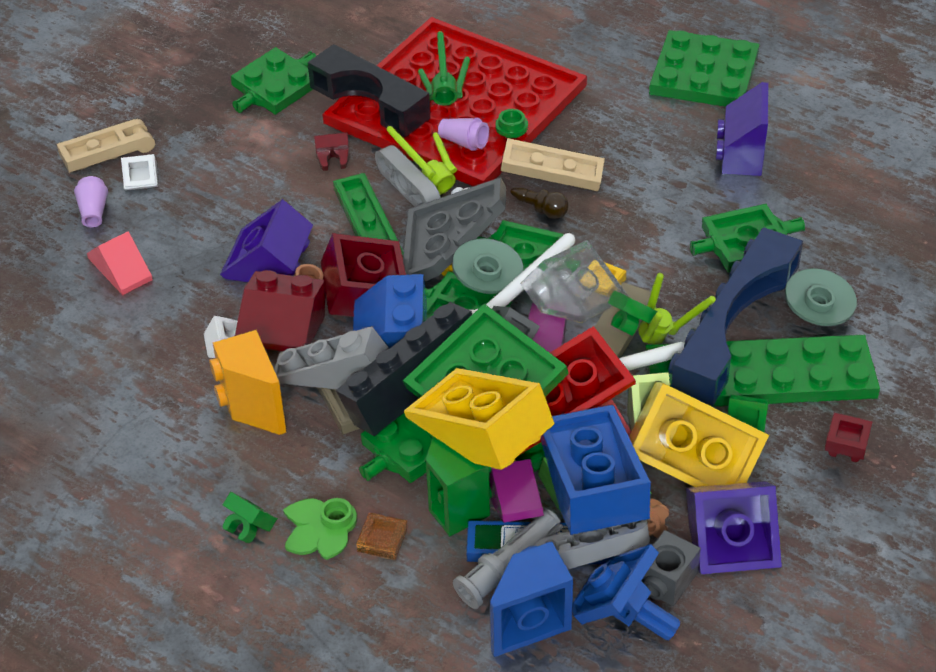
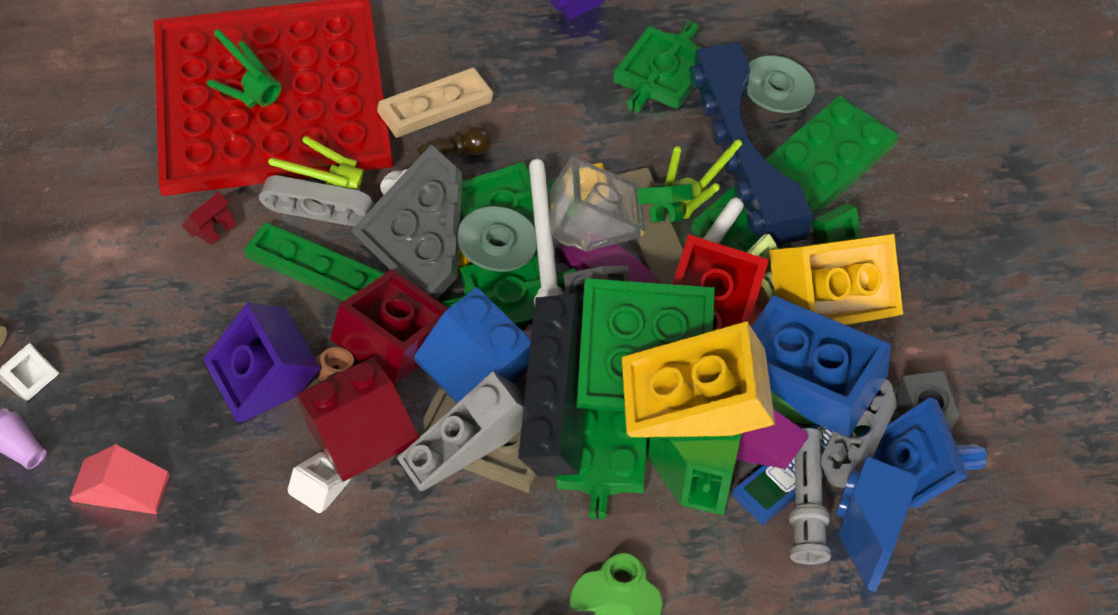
camera: 45 degrees left, 10 degrees up
light orange slope [209,330,287,435] -> none
green plate [231,47,316,115] -> none
black arch [307,44,430,138] -> none
clear orange tile [356,512,408,560] -> none
lavender cone [438,118,489,151] -> none
green plate [495,109,528,139] -> none
dark purple slope [686,481,782,574] -> none
dark red tile [824,413,873,462] -> none

